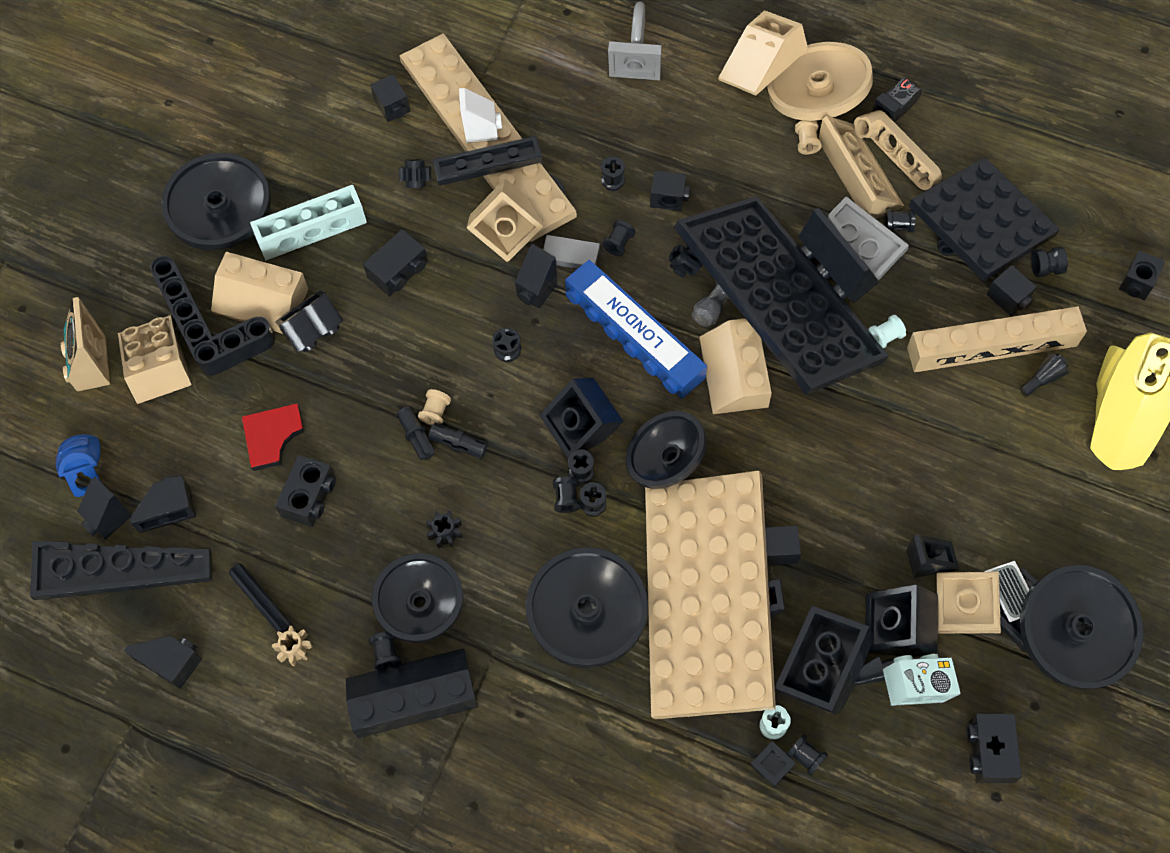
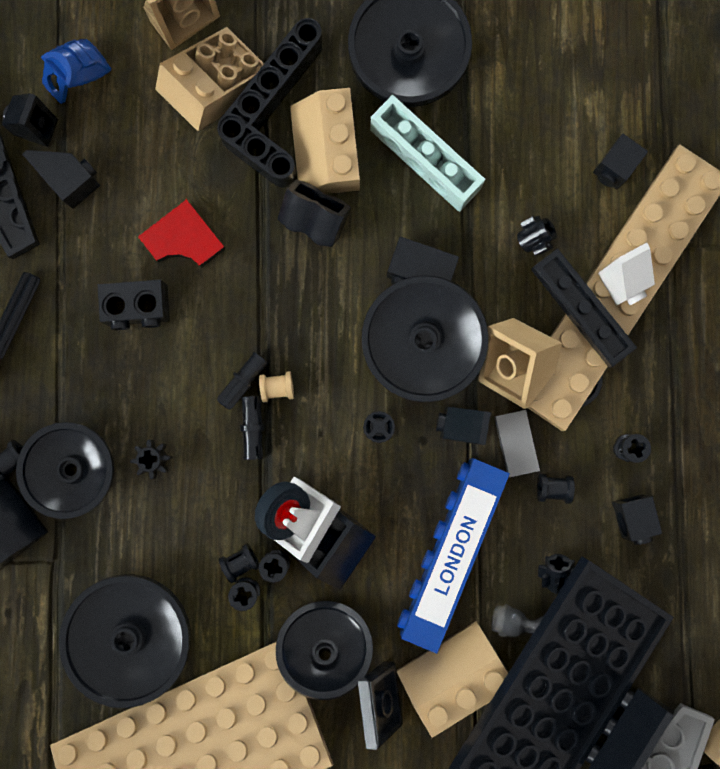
camera: 60 degrees right, 20 degrees up
none -> plate [255,477,341,563]
none -> black tile [358,661,403,750]
none -> black dish [362,275,489,402]

